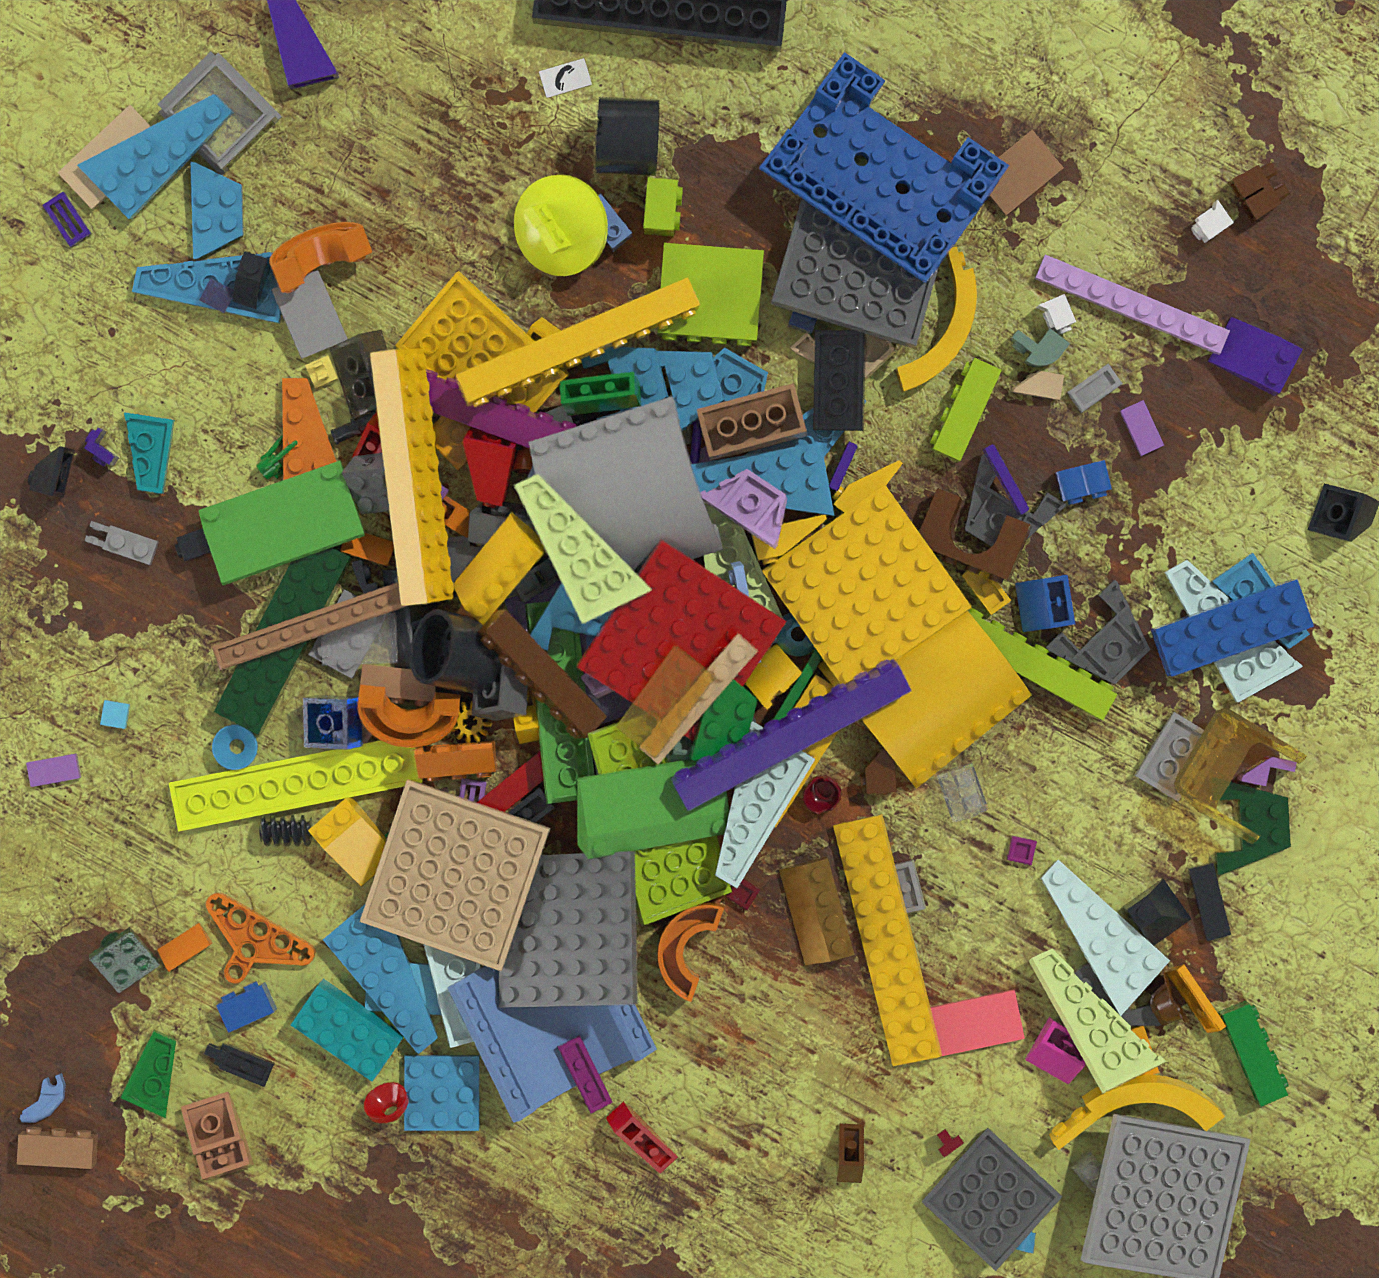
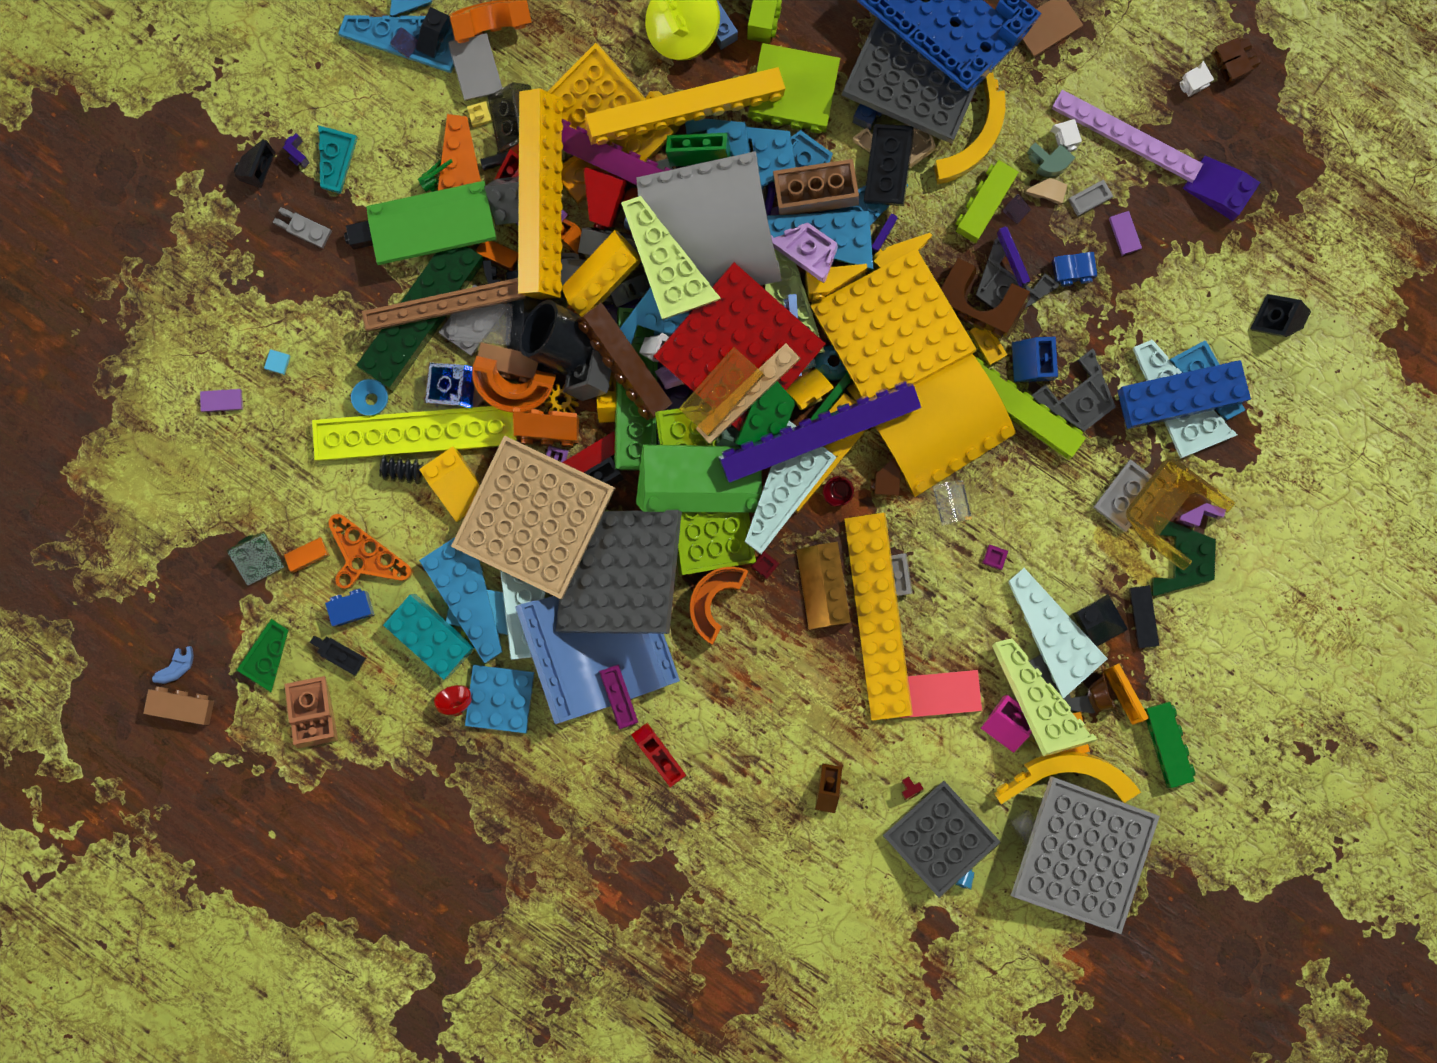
camera: 10 degrees right, 5 degrees down
none -> white window [639,333,669,362]
none -> slope [1003,194,1031,224]

